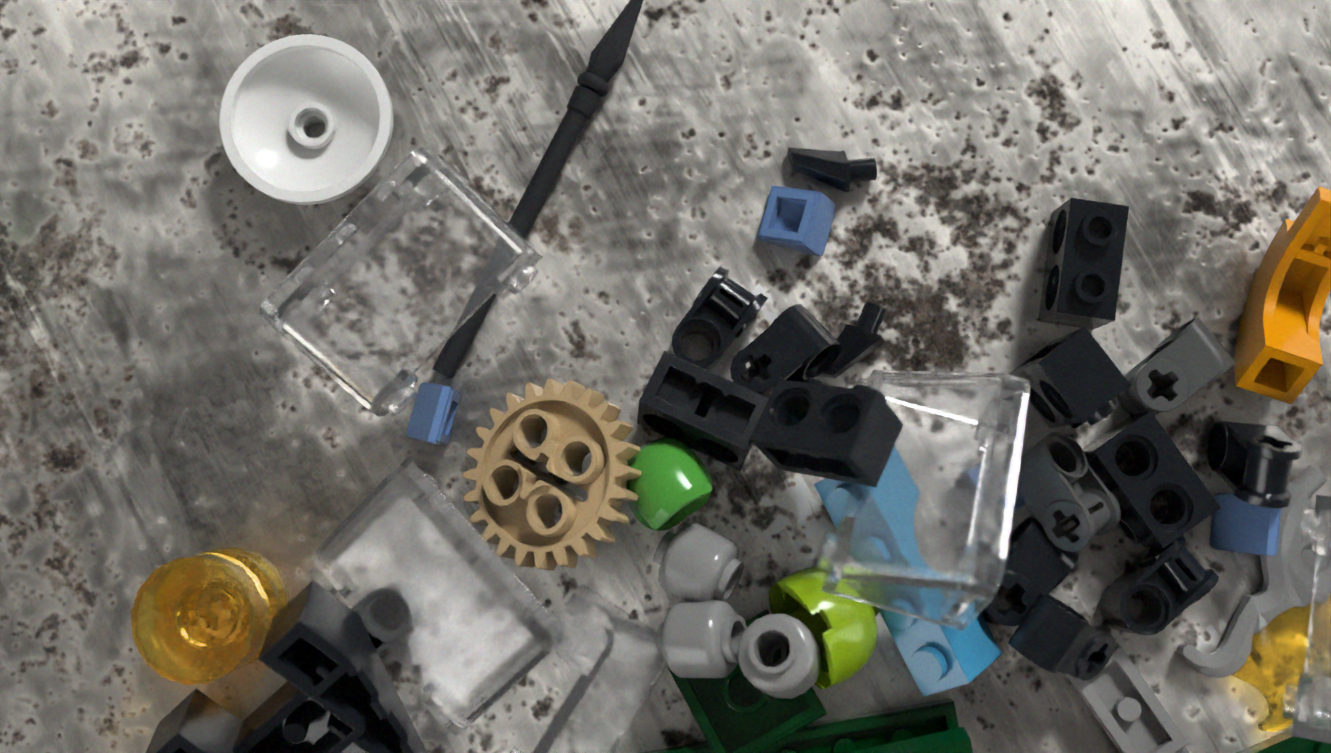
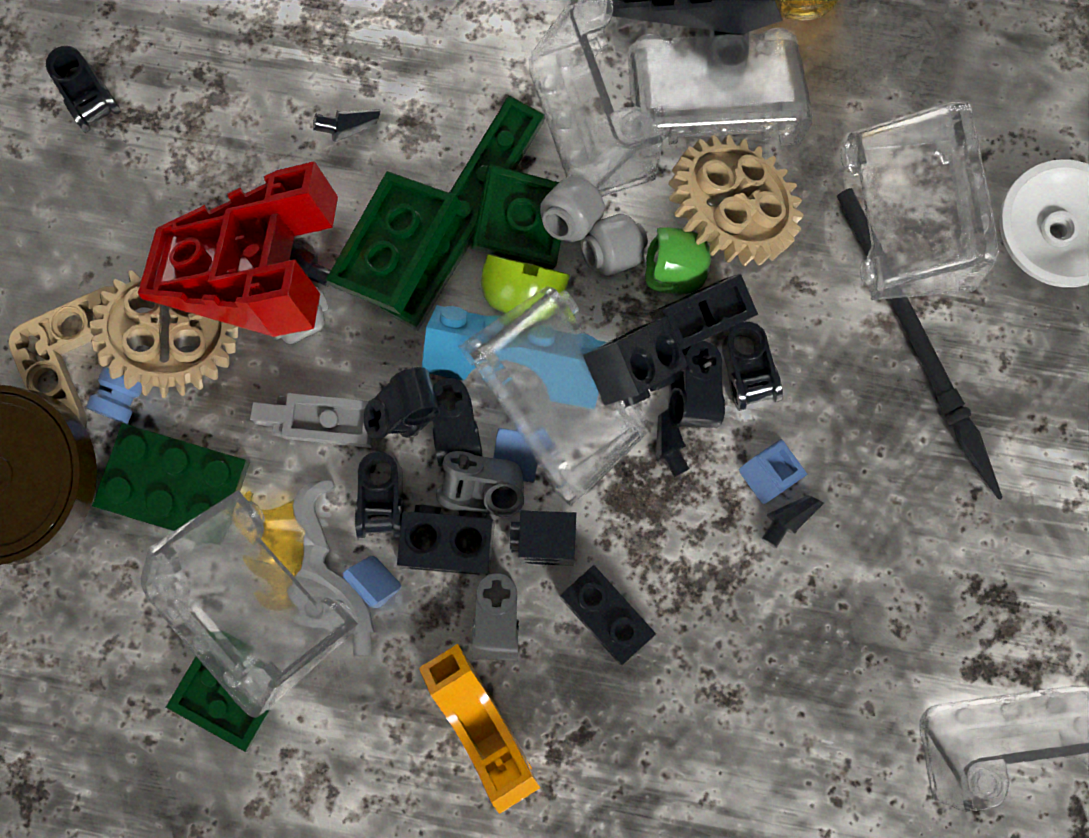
camera: 130 degrees right, 5 degrees down
medium blue slope [407,382,462,446] -> none
light grey head [738,614,822,698] -> none
black piece [1207,421,1303,508] -> none

